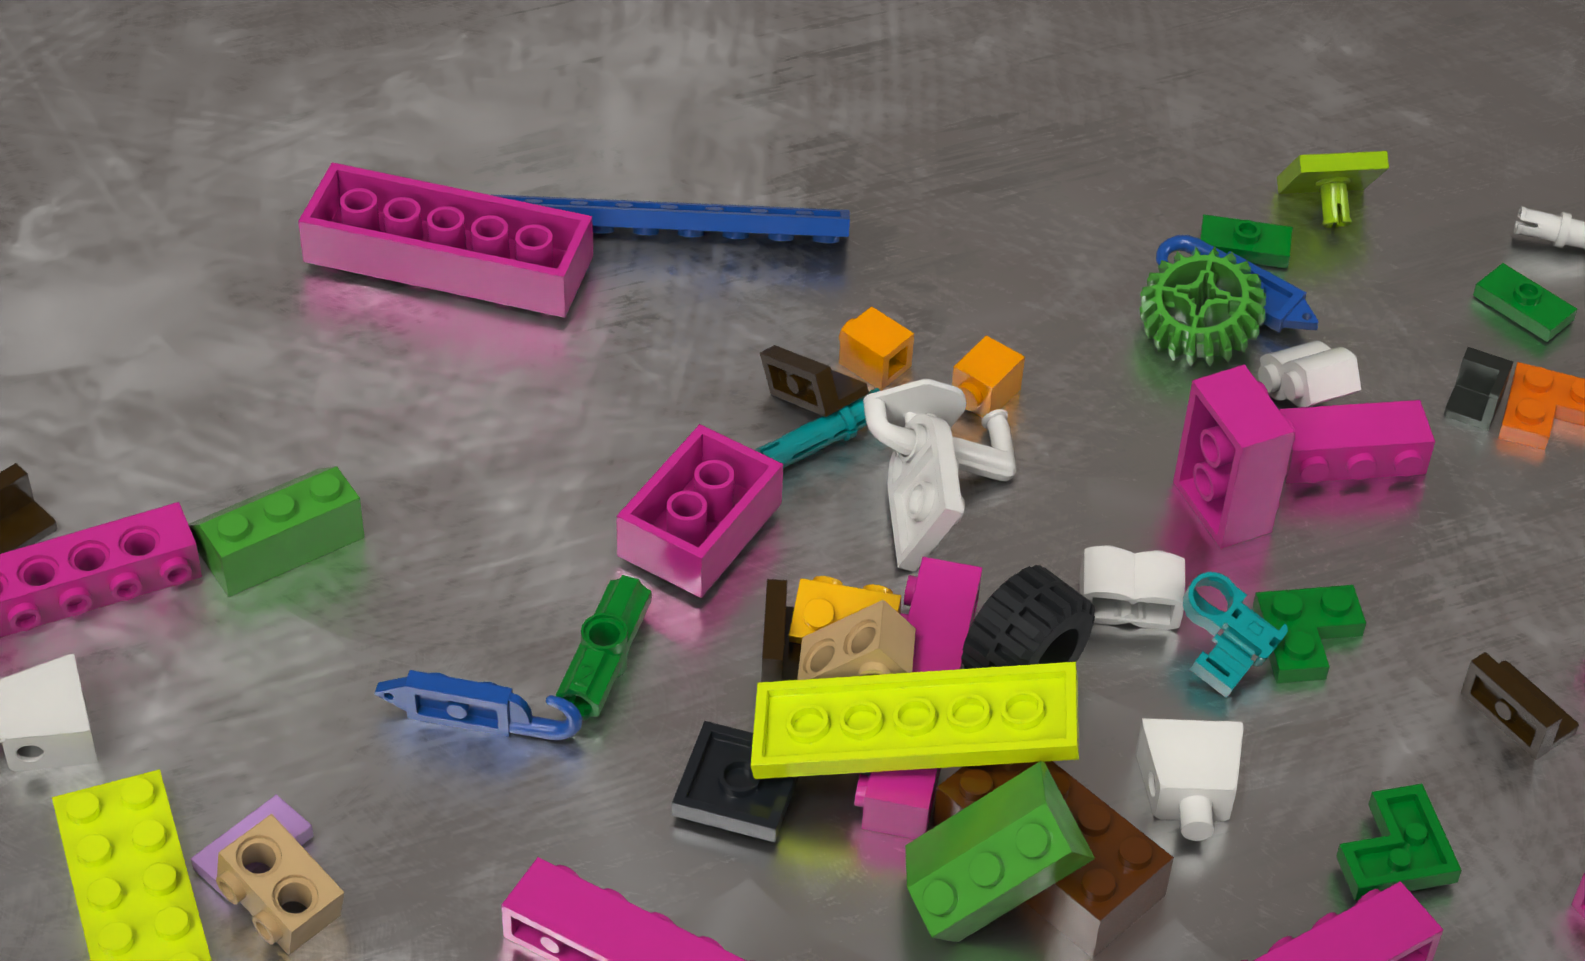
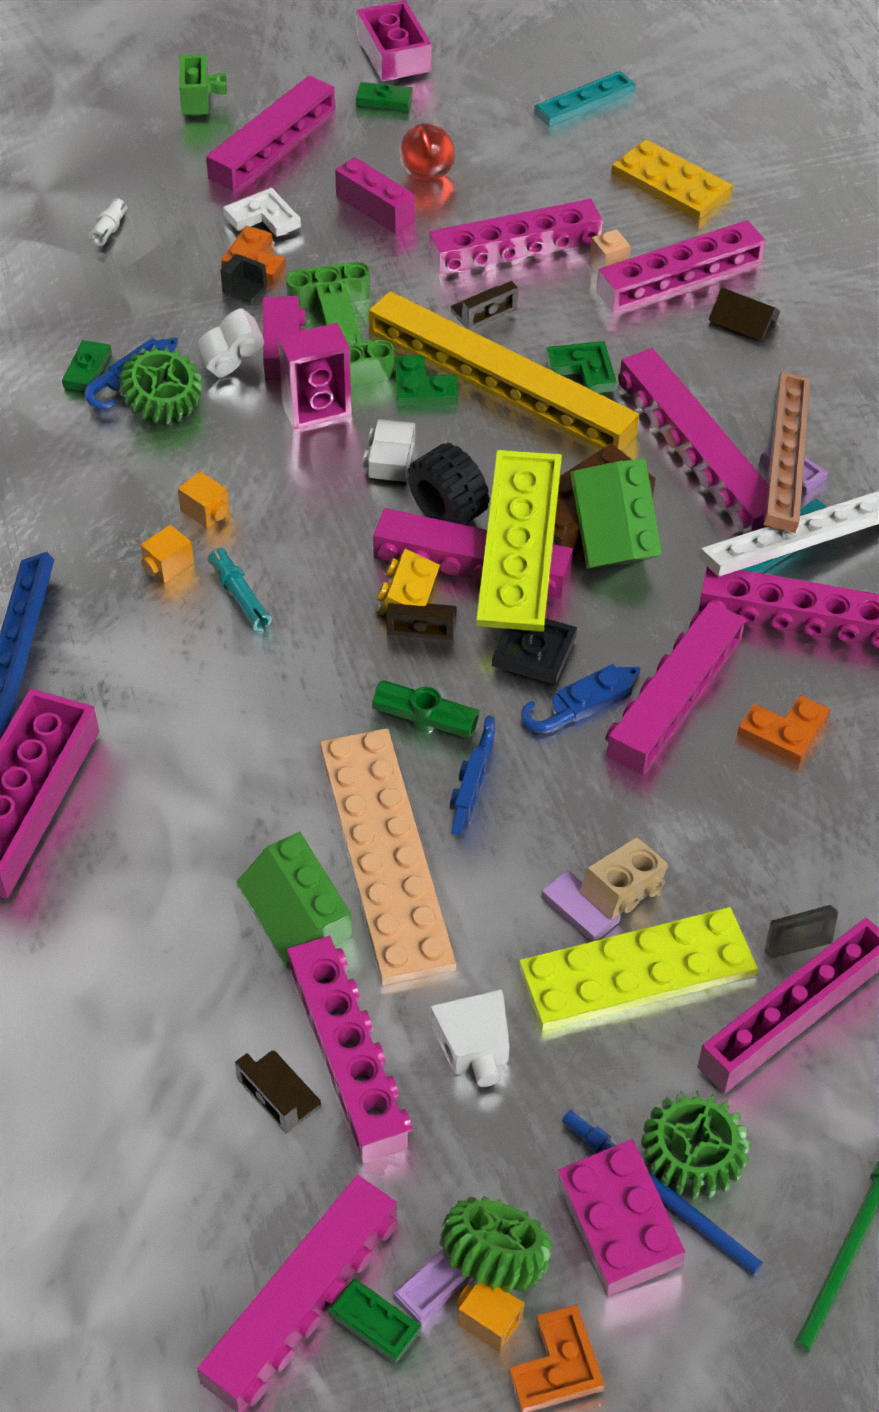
camera: 85 degrees left, 5 degrees up
dark pink brick [616,424,783,598] -> none
dark brown panel [760,345,869,417] -> none
tan brick [797,600,916,680] -> none
white plate [863,379,1017,572] -> none
white torso [1136,718,1244,841] -> none
teal piece [1183,572,1288,698] -> none
lime tile [1277,151,1389,228] -> none
green plate [1473,263,1577,342] -> none
none -> bright green beam [286,262,394,385]
none -> light nougat plate [320,728,456,986]
none -> yellow brick [369,291,639,451]
none -> blue plate [520,664,640,734]

